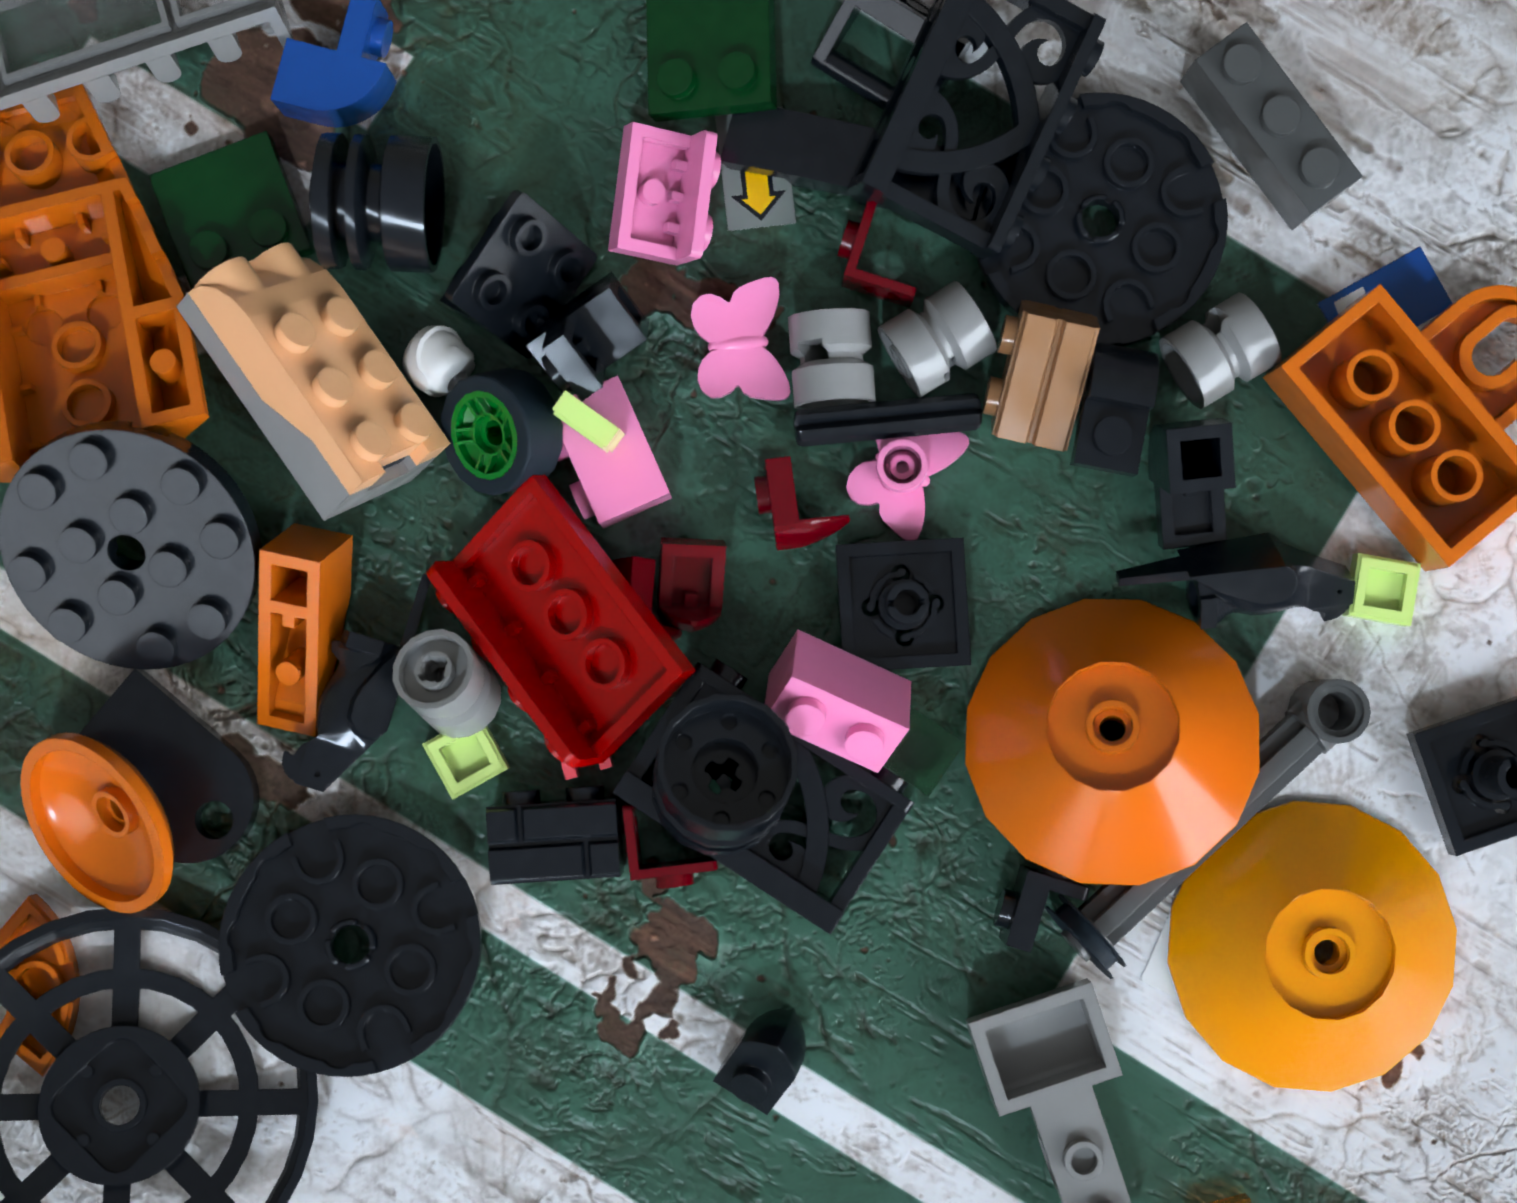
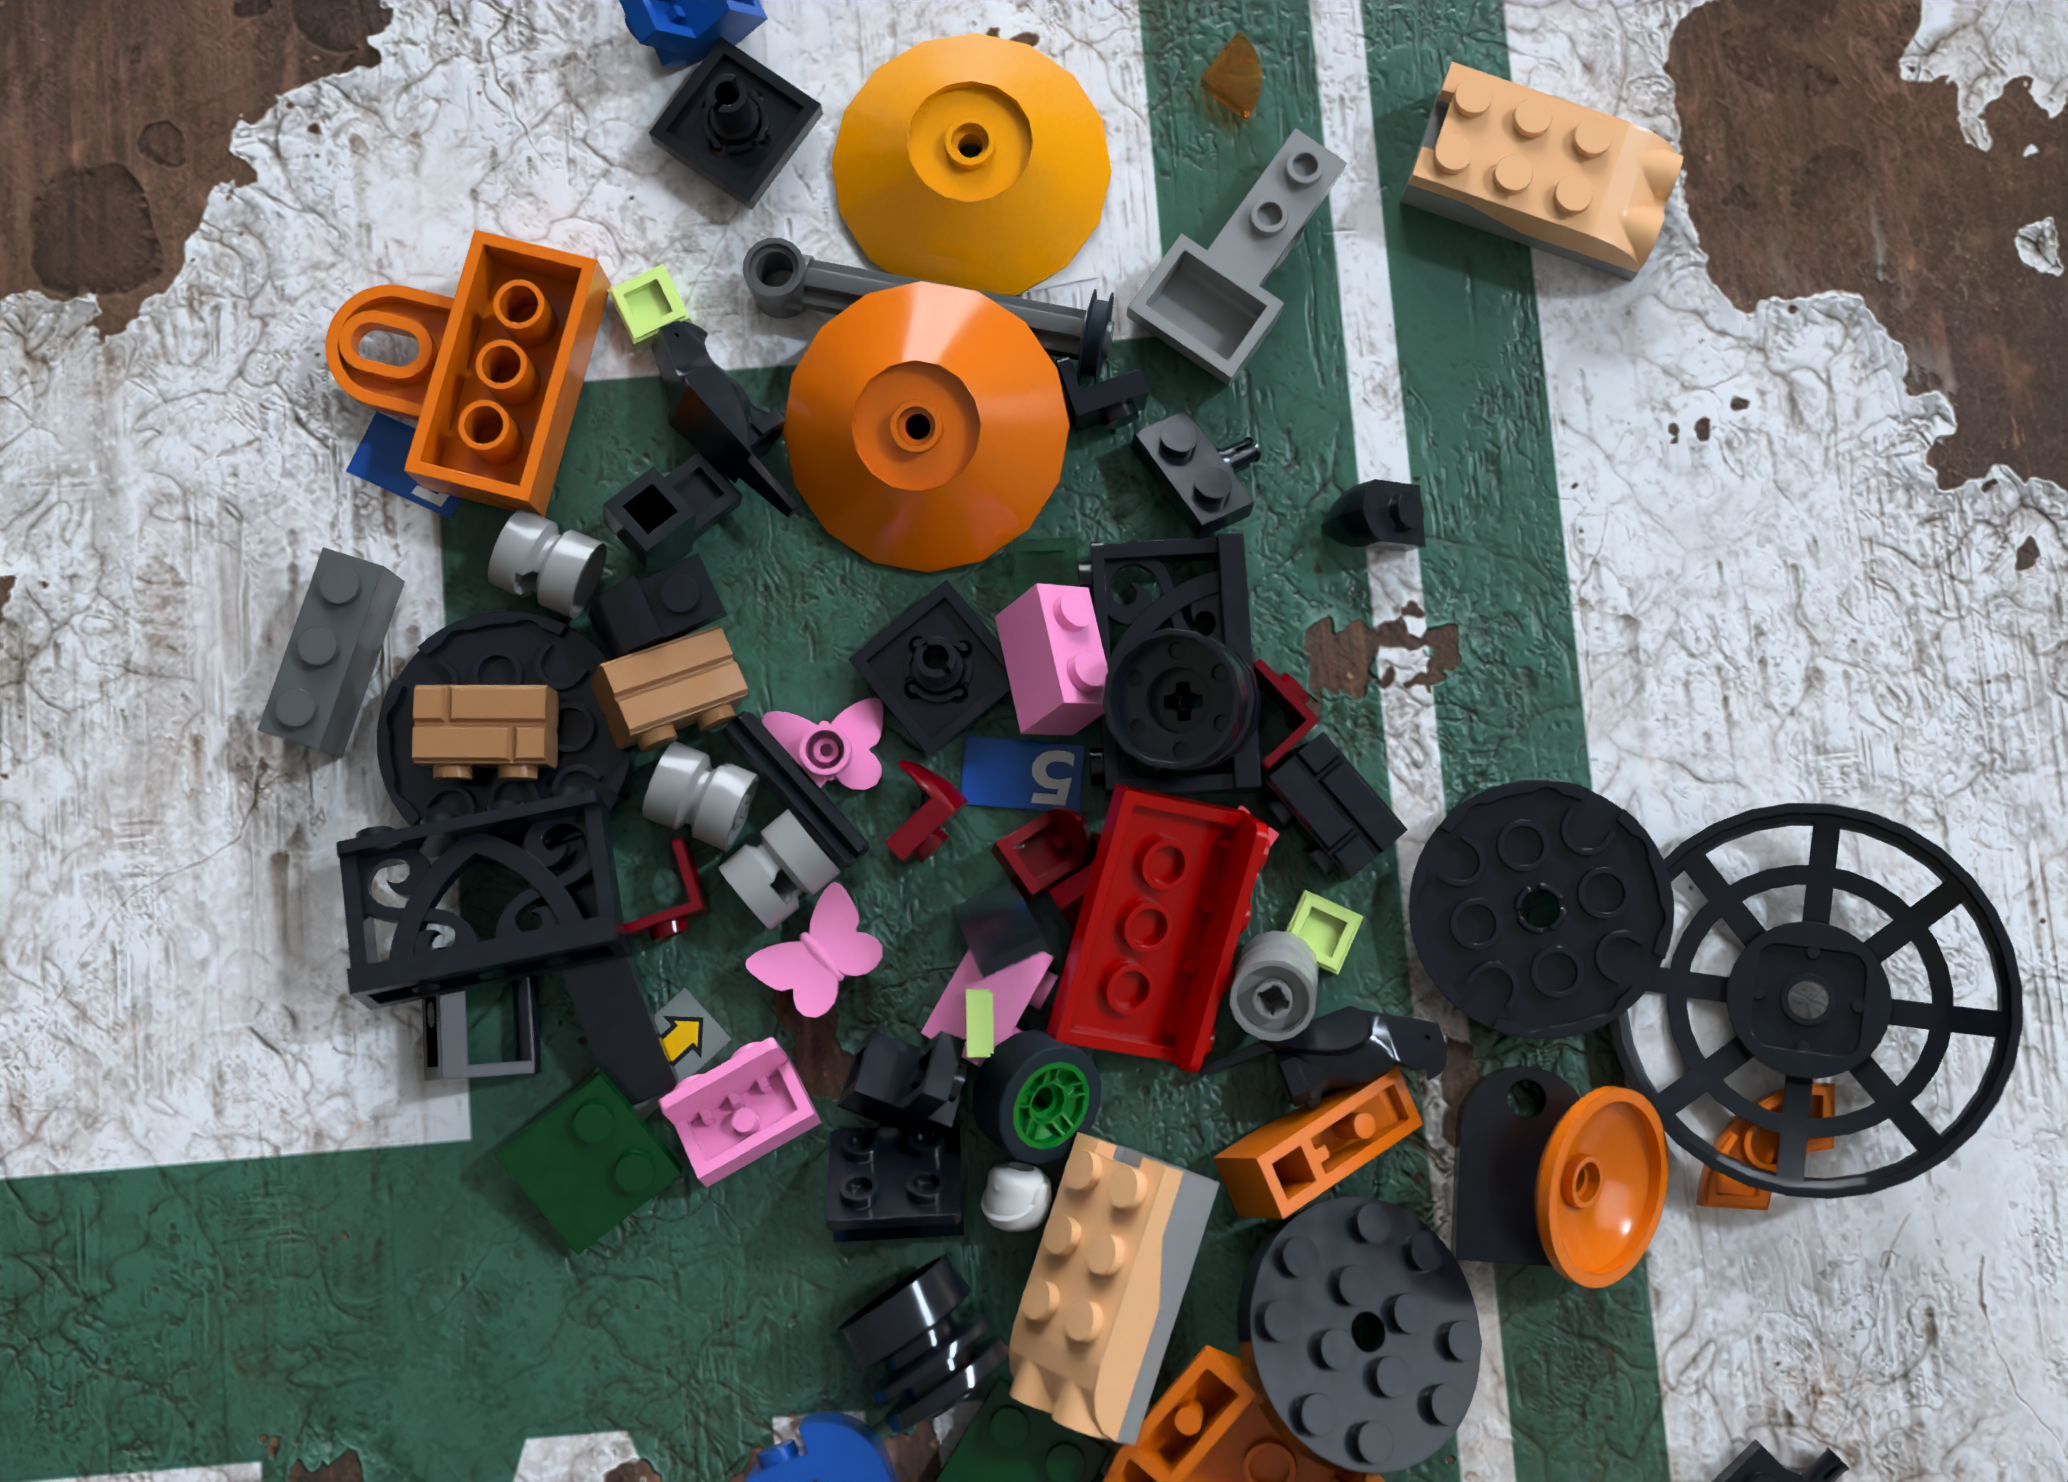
camera: 130 degrees left, 5 degrees down
none -> medium nougat brick [412,685,559,781]
none -> black slope [953,880,1048,979]
none -> blue sticker [961,735,1085,813]
none -> black plate [1130,410,1261,539]

